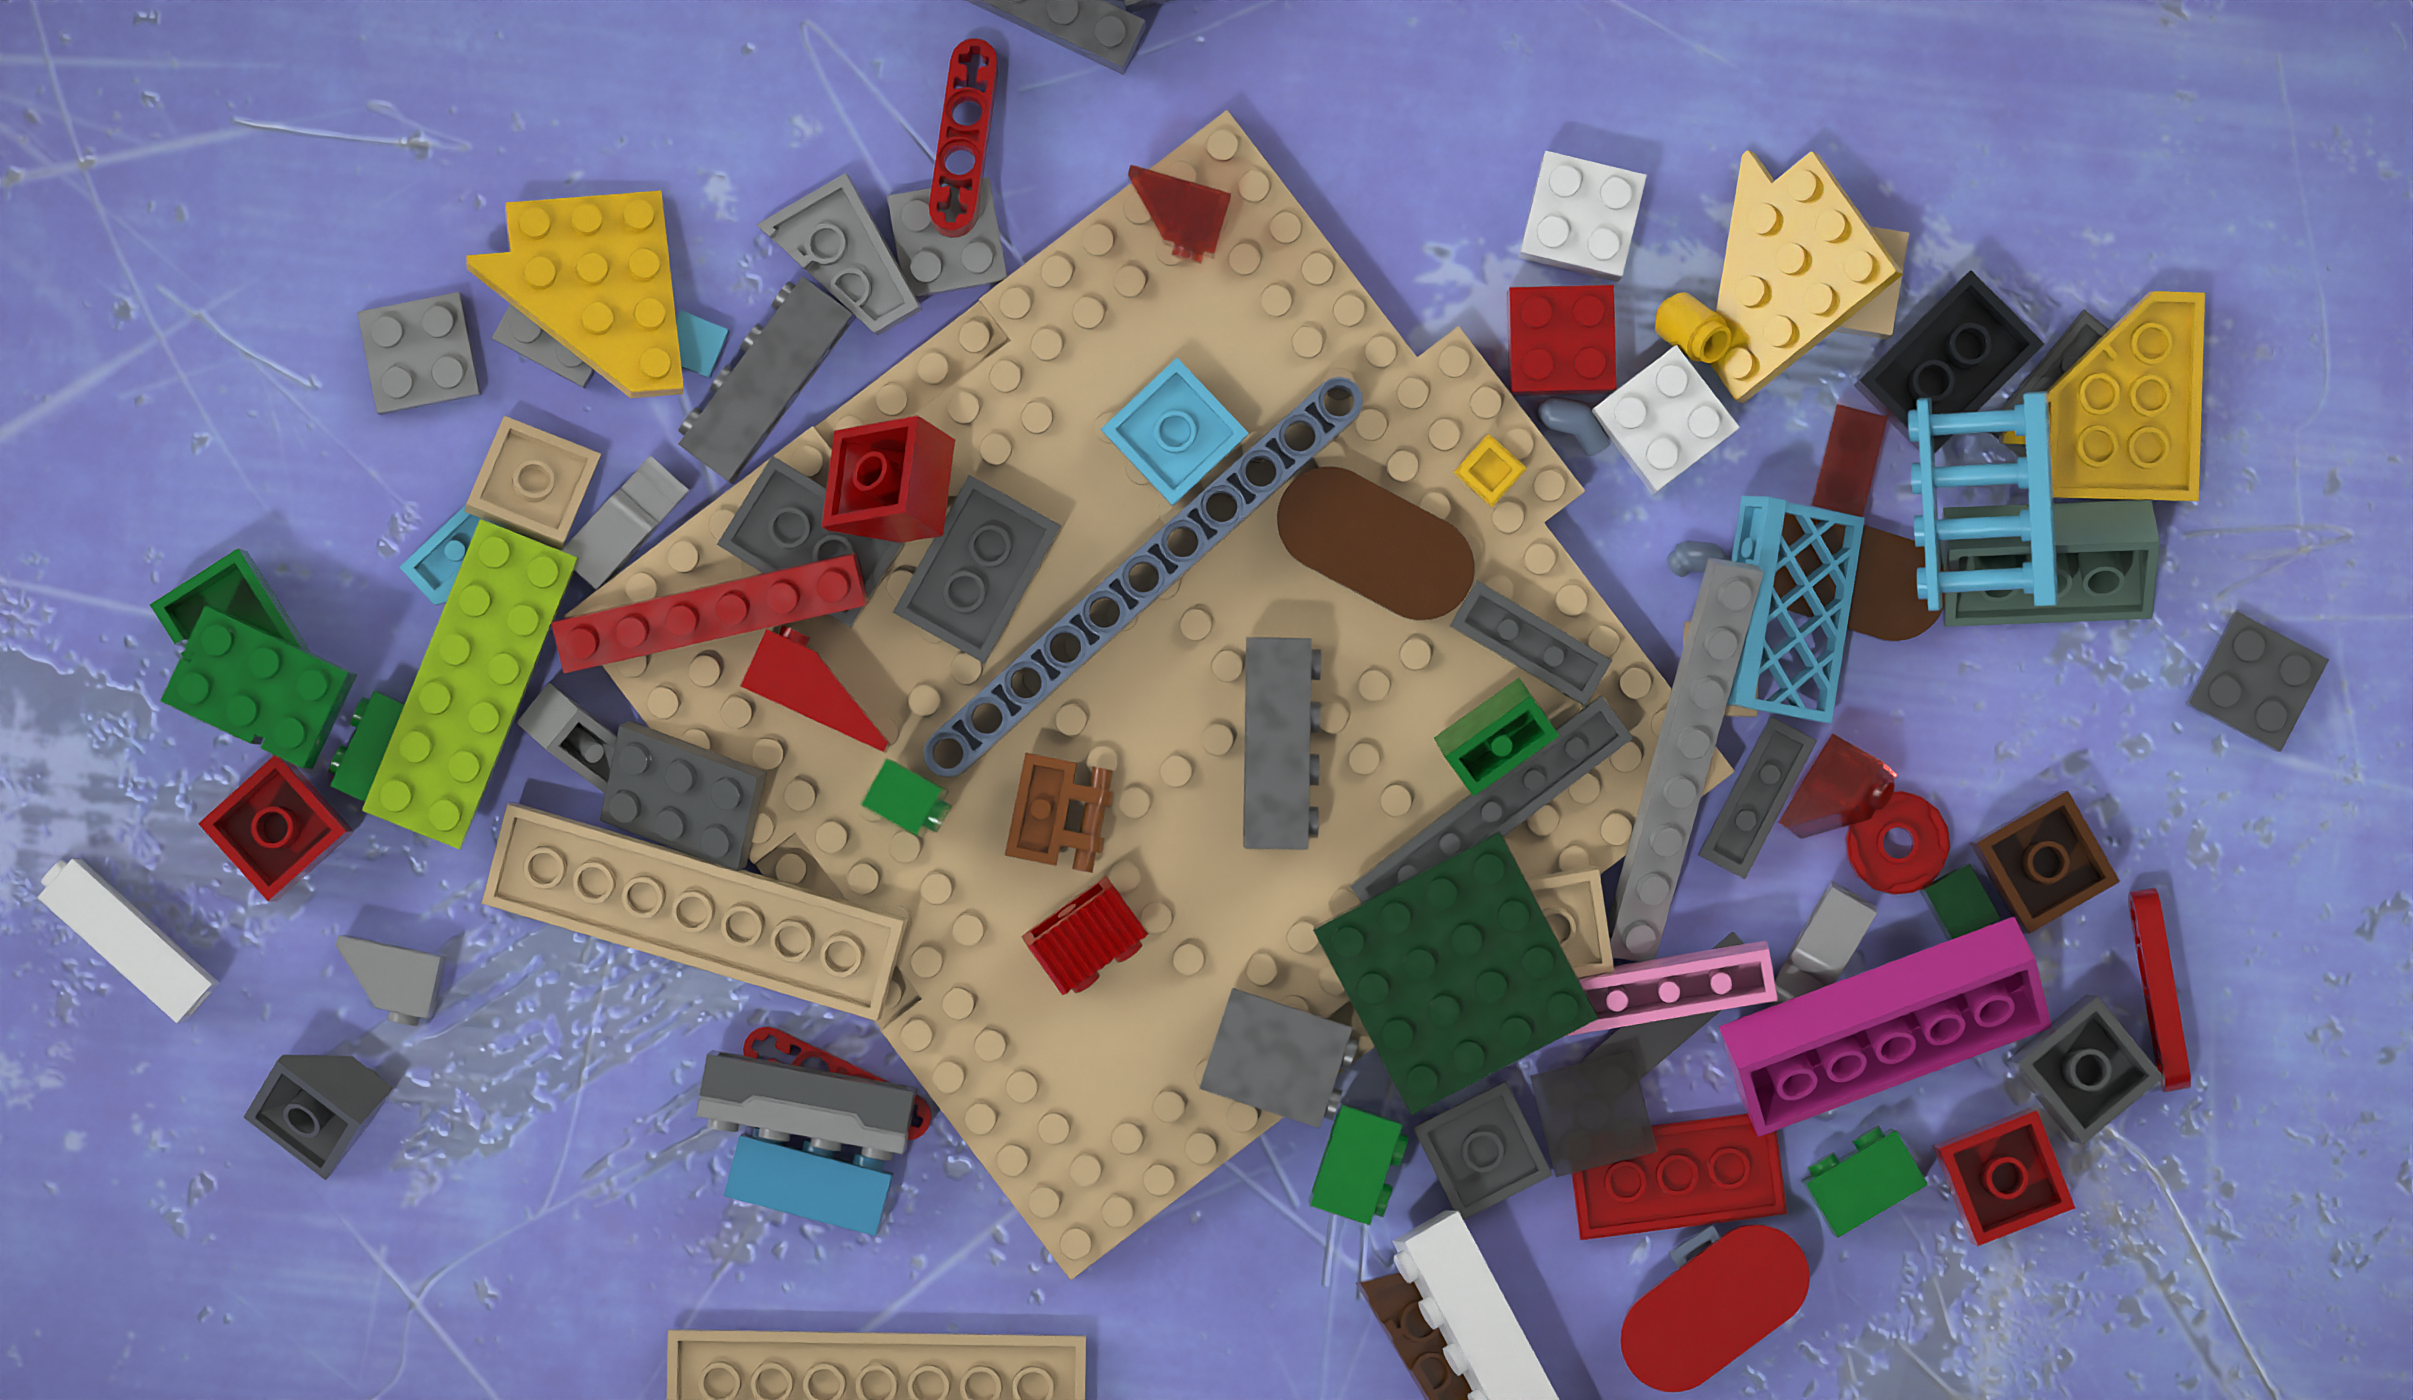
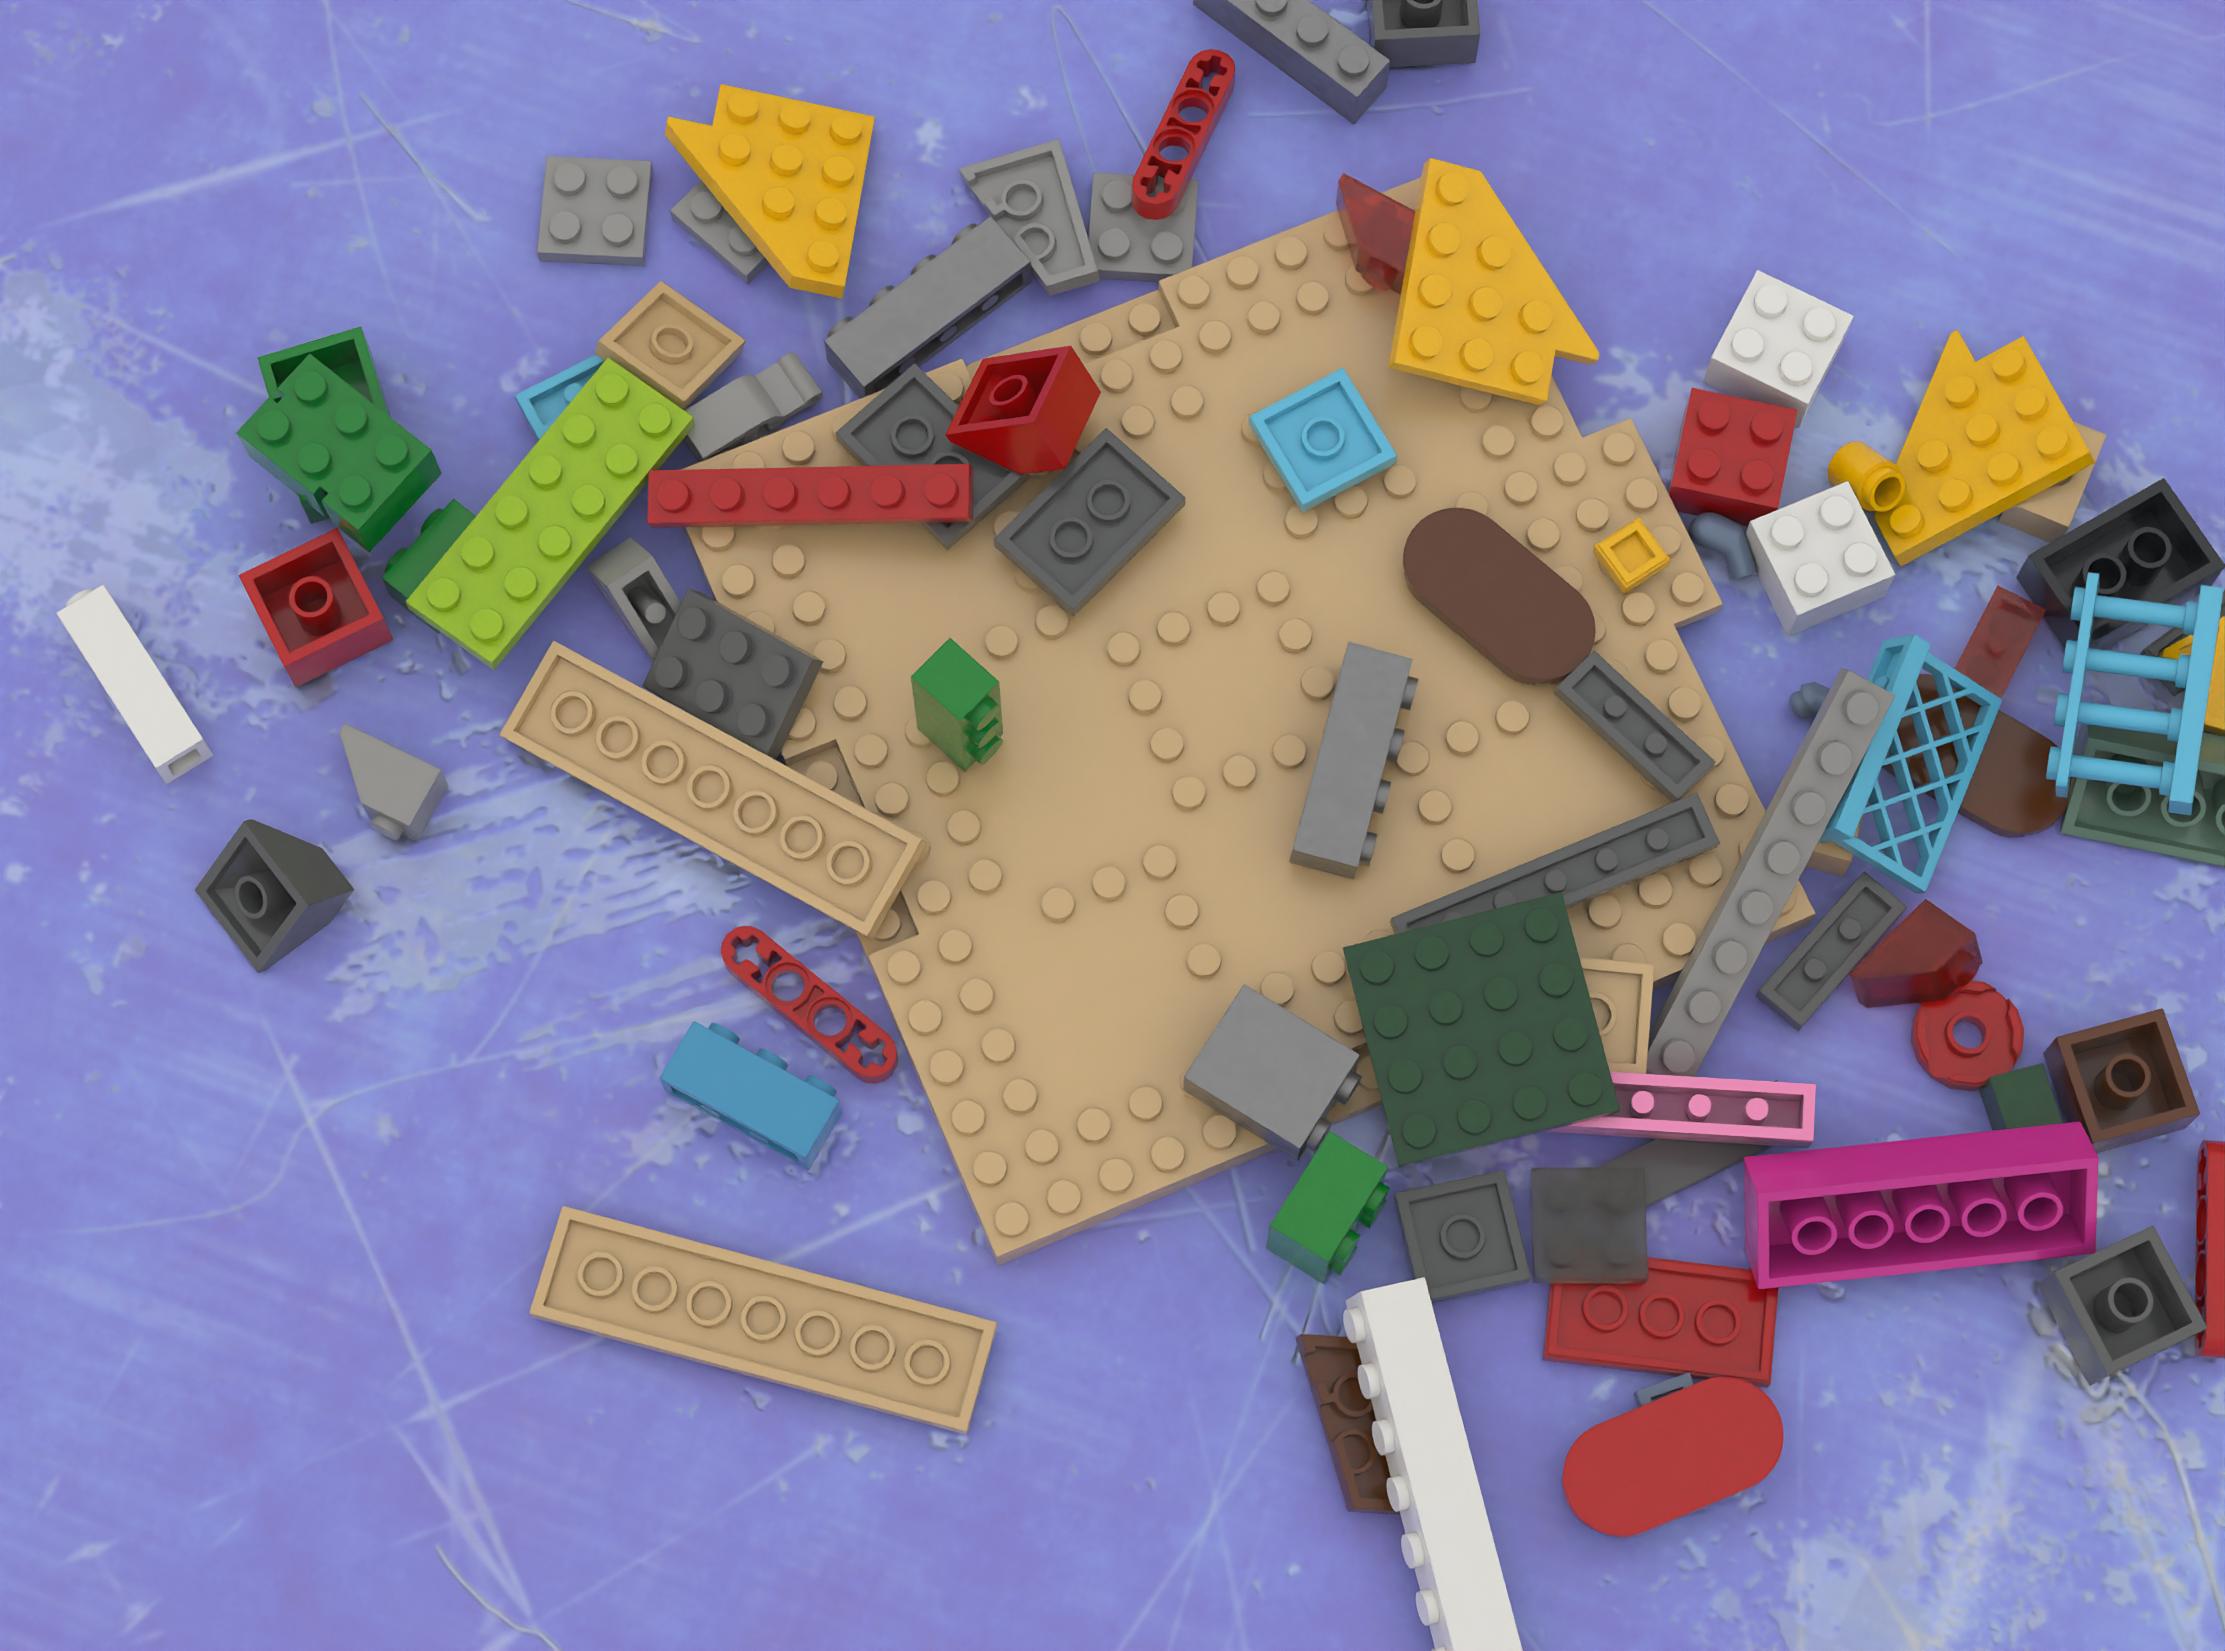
camera: 10 degrees right, 15 degrees down
medium azure tile [676,310,730,379] -> none
piece [696,1050,917,1160] -> none
red slope [740,625,890,753] -> none
sand blue beam [924,377,1363,778] -> none
dark orange plate [1005,752,1114,873] -> none
red brick [1021,875,1148,995] -> none
green brick [1434,678,1560,797] -> none
light grey piece [1767,880,1877,1006] -> none
green brick [1801,1126,1928,1238] -> none
red brick [1932,1108,2076,1246] -> none
none -> yellow wing [1388,158,1599,406]

